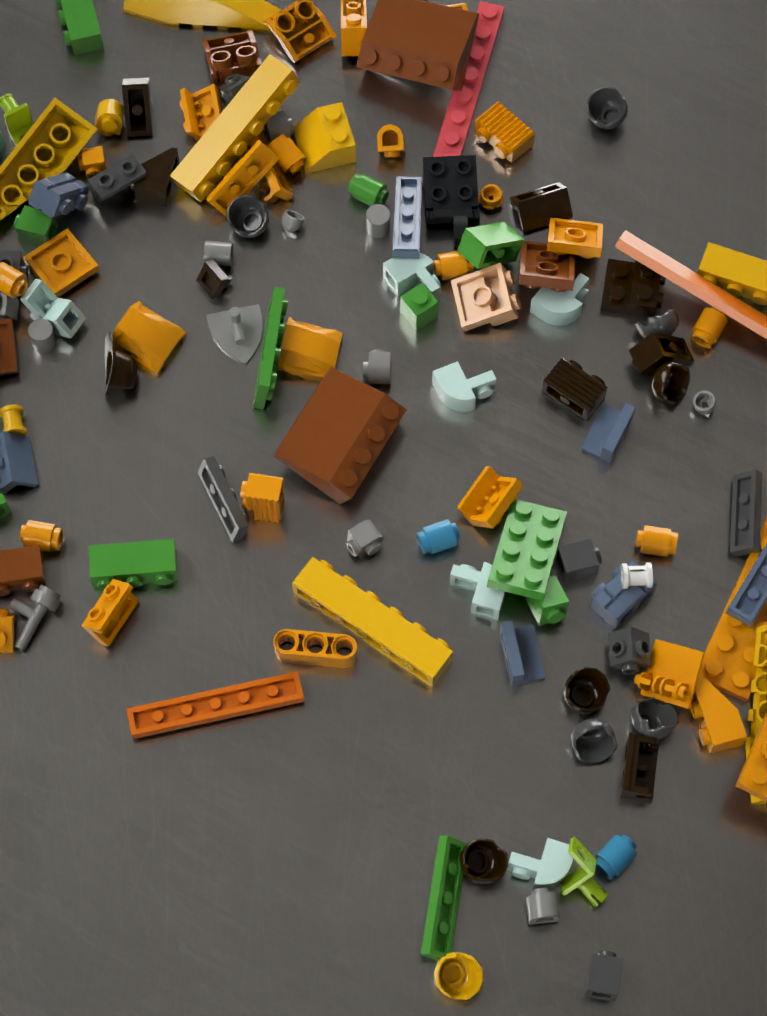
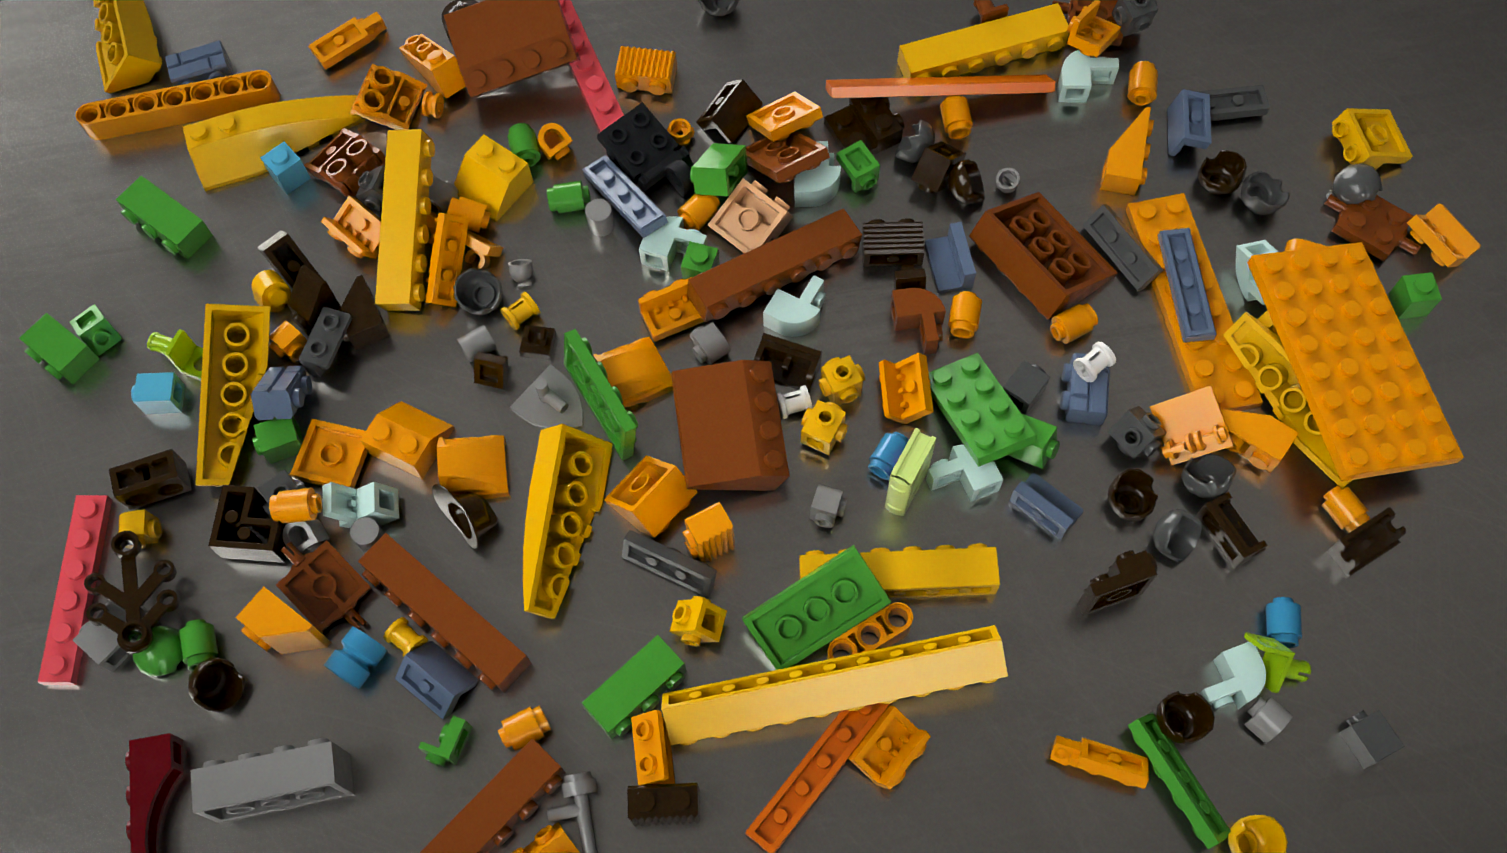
camera: 35 degrees left, 0 degrees up
none -> medium azure brick [260,141,311,195]
none -> dark brown slope [287,265,341,331]
none -> dark orange brick [358,533,531,693]
none -> light orange slope [360,401,455,480]
none -> light orange bush [422,91,444,119]
none -> yellow bush [500,291,541,330]
none -> bright green brick [507,123,541,167]
none -> dark brown tile [519,325,556,361]
none -> yellow wedge [523,423,613,619]
none -> light orange slope [604,455,698,538]
none -> dark brown brick [627,783,700,827]
none -> light orange bracket [638,277,704,342]
none -> yellow brick [661,625,1008,746]
none -> yellow brick [669,596,727,647]
none -> dark orange brick [687,208,862,323]
none -> bright green plate [742,545,891,670]
none -> dark brown hinge [754,333,822,393]
none -> white bush [776,385,813,420]
none -> yellow brick [801,400,849,455]
none -> yellow brick [818,355,865,405]
none -> bright green bracket [836,140,880,193]
none -> light orange bracket [848,705,931,789]
none -> yellowish green piece [885,428,936,516]
none -> dark orange brick [890,288,946,355]
none -> dark brown tile [894,264,926,290]
none -> light orange brick [948,291,982,339]
none -> dark orange slope [969,192,1118,320]
none -> light orange hinge [1050,735,1149,789]
none -> dark brown plate [1077,550,1158,615]
none -> light orange brick [1321,485,1371,533]
none -> dark brown hinge [1327,507,1406,577]

